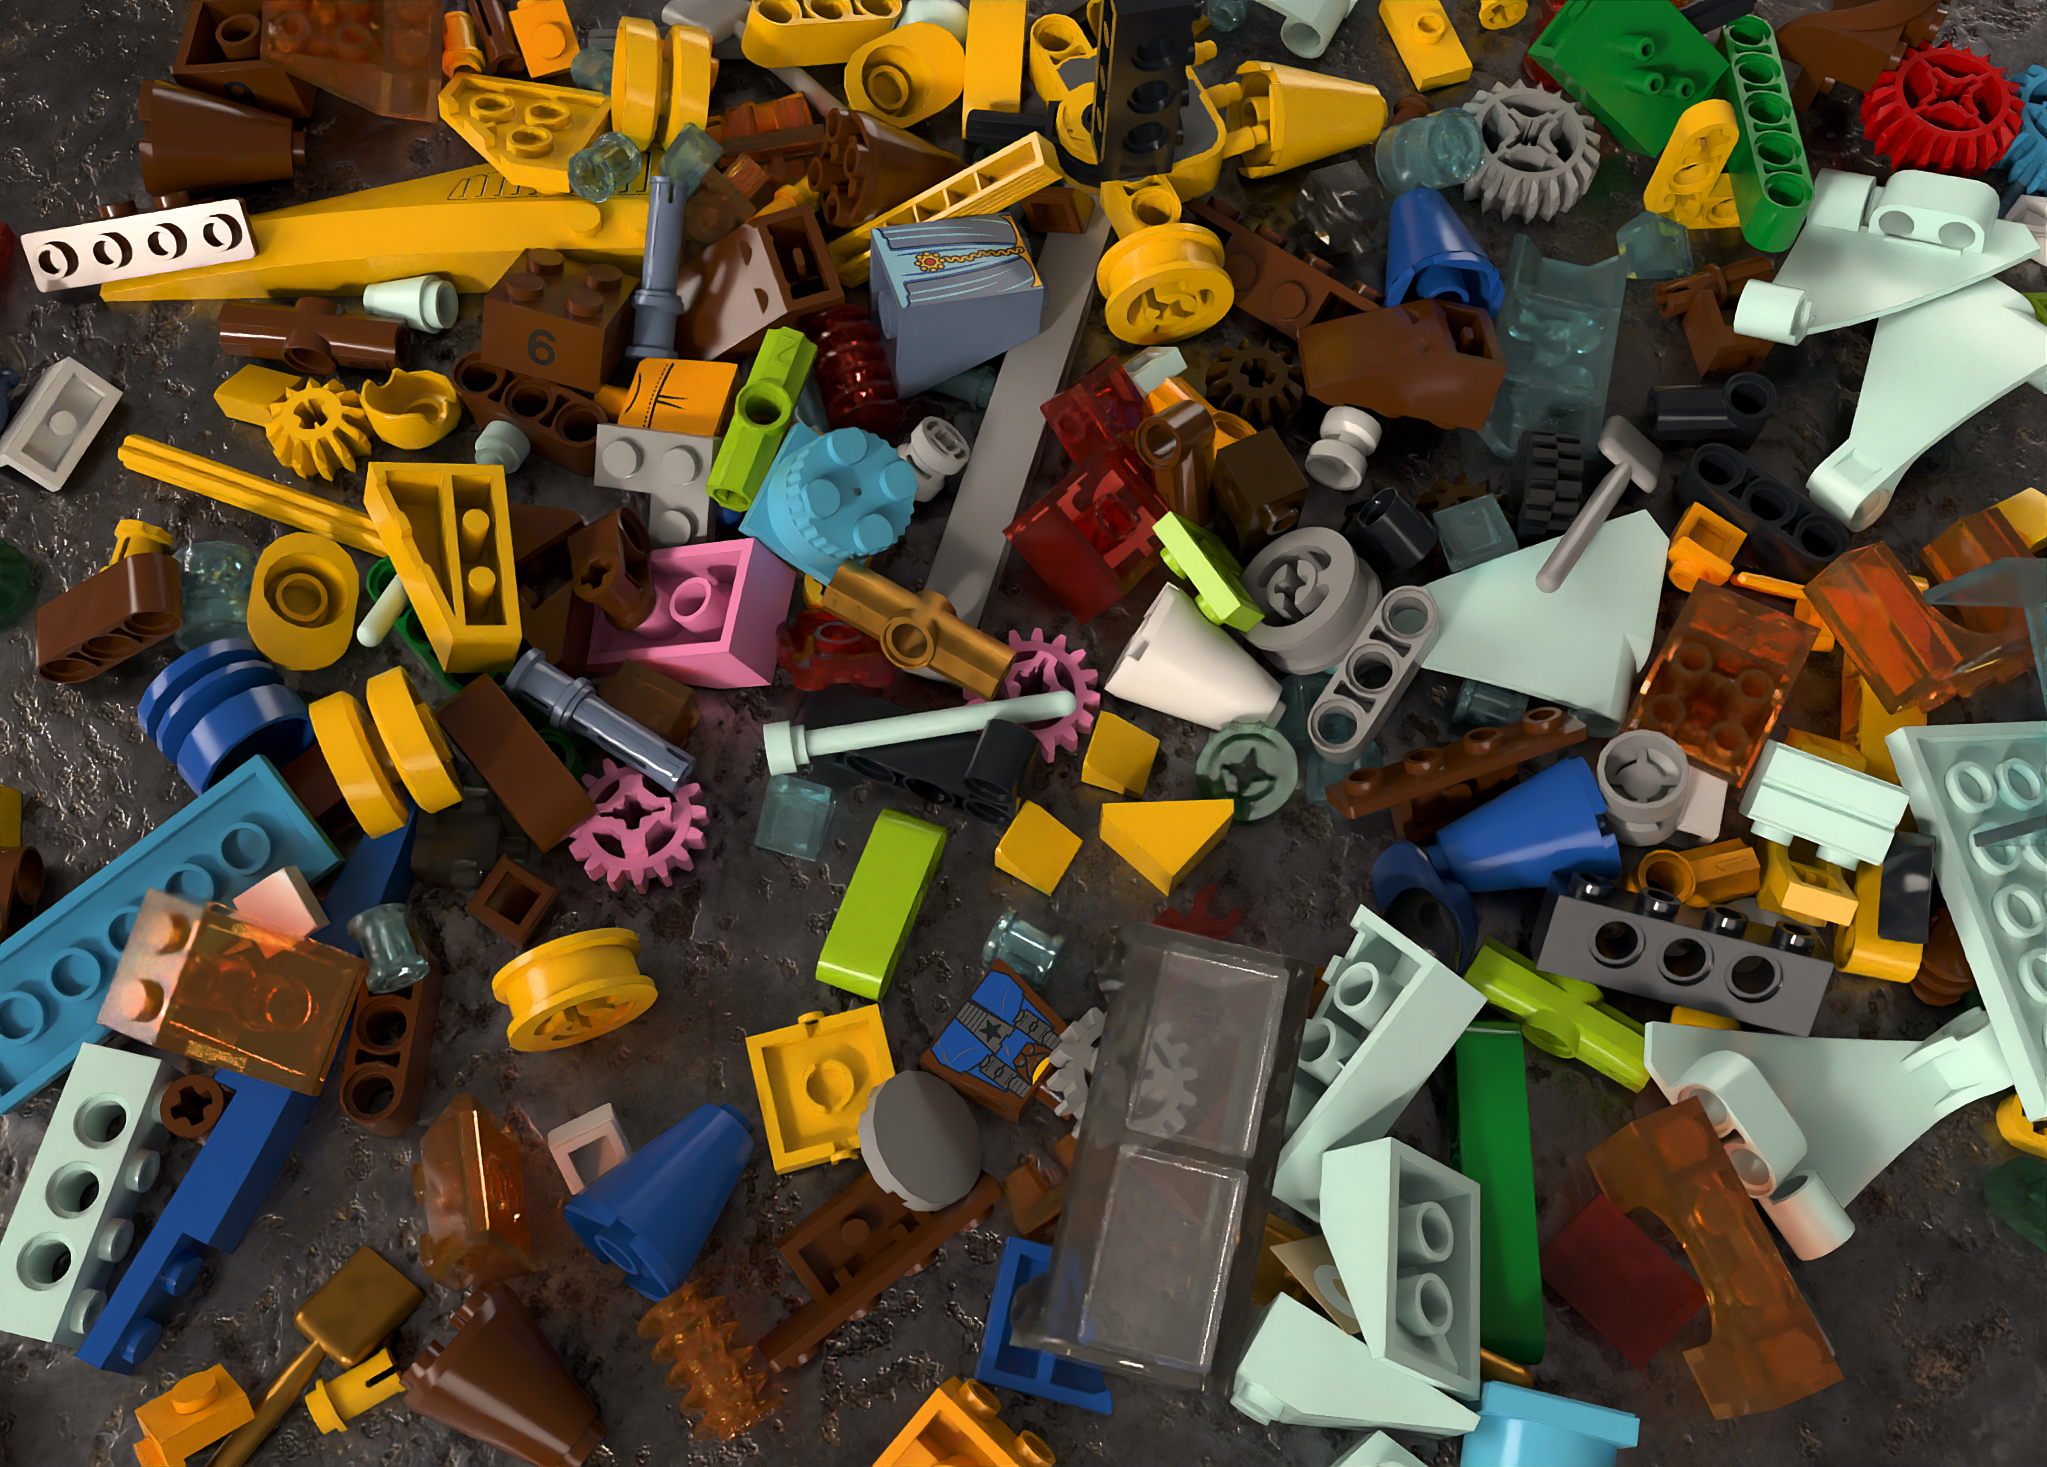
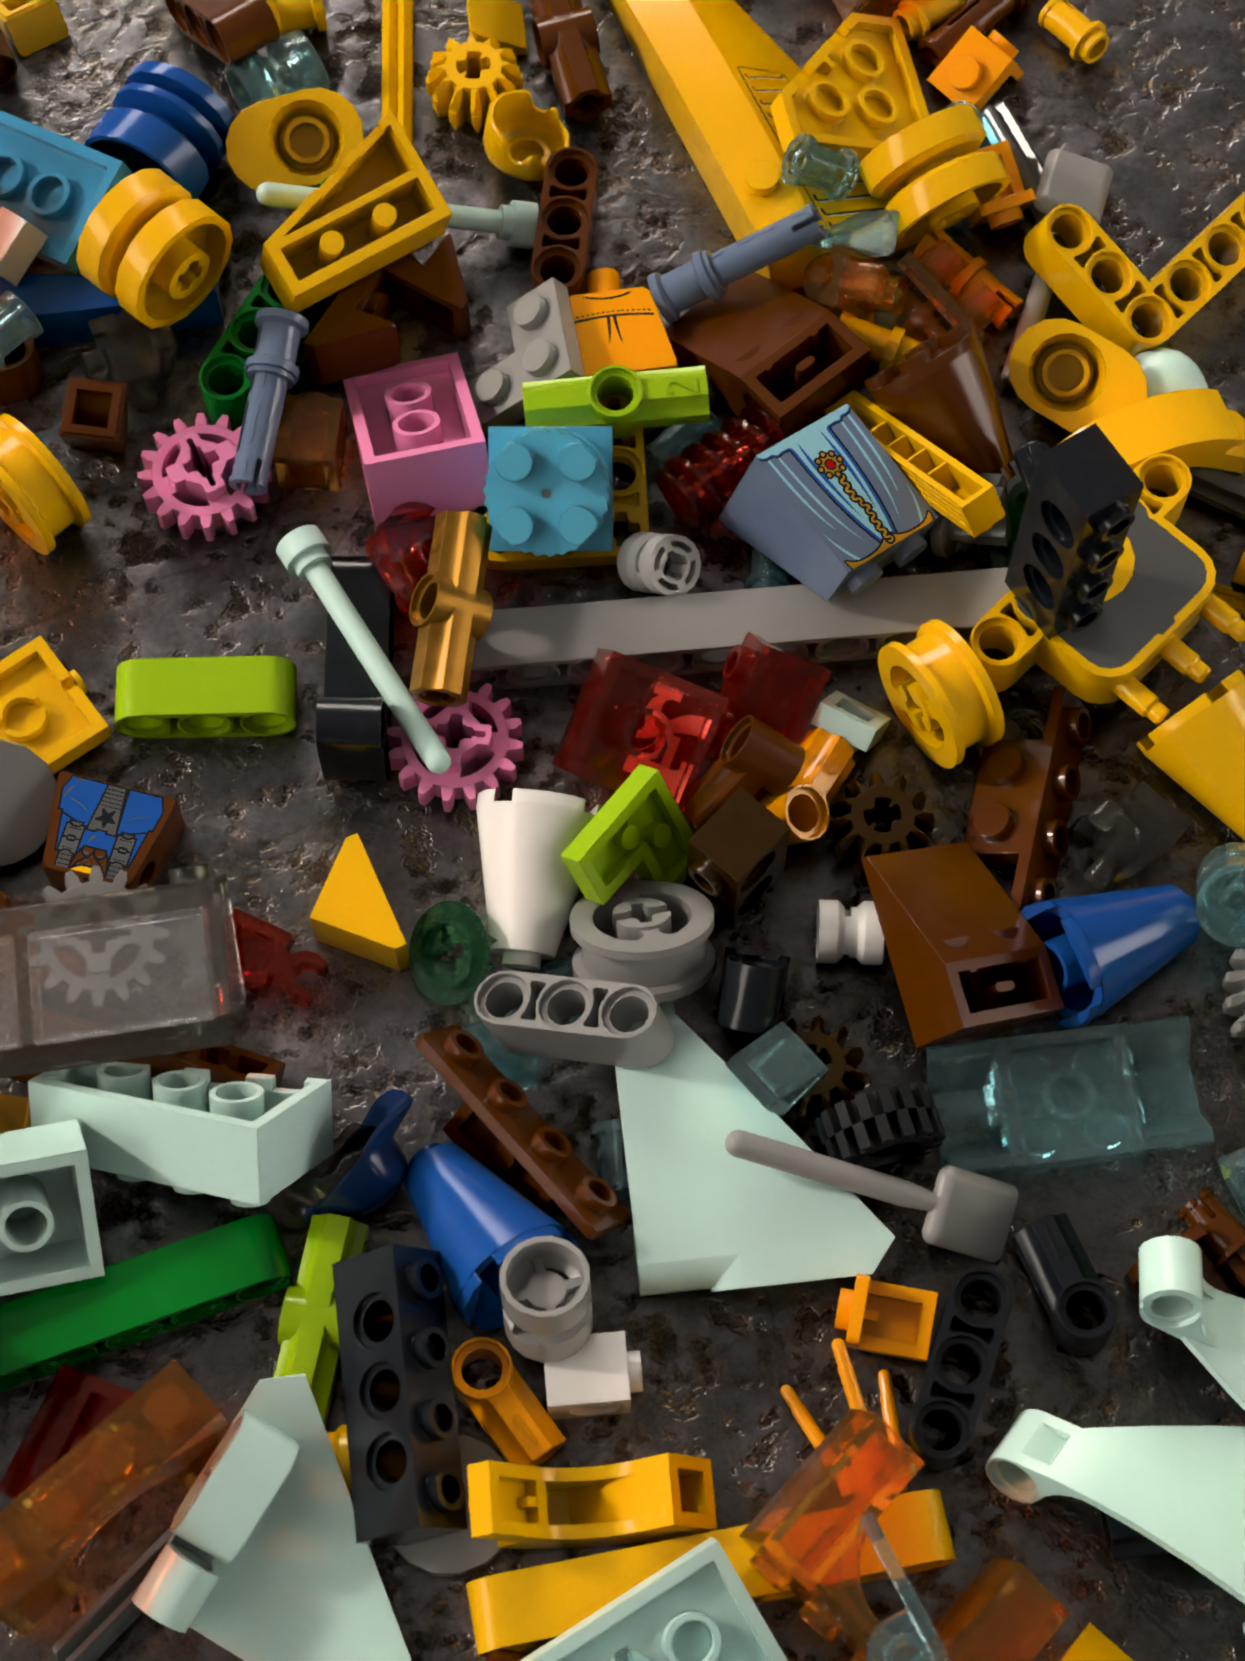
camera: 70 degrees right, 0 degrees up
light aqua cone [363,274,458,334] -> none
reddish brown beam [432,672,599,854] -> none
reddish brown brick [480,248,641,394] -> none
reddish brown piece [567,506,656,631] -> none
clear light blue slope [754,774,836,863] -> none
clear light blue bush [981,906,1068,990] -> none
yellow slope [995,799,1083,897] -> none
reddish brown slope [1020,186,1095,234] -> none
yellow slope [1081,710,1160,800] -> none
clear orange slope [1618,578,1821,789] -> none
light aqua brick [1739,739,1911,871] -> none
black hat [1878,831,1936,944] -> none

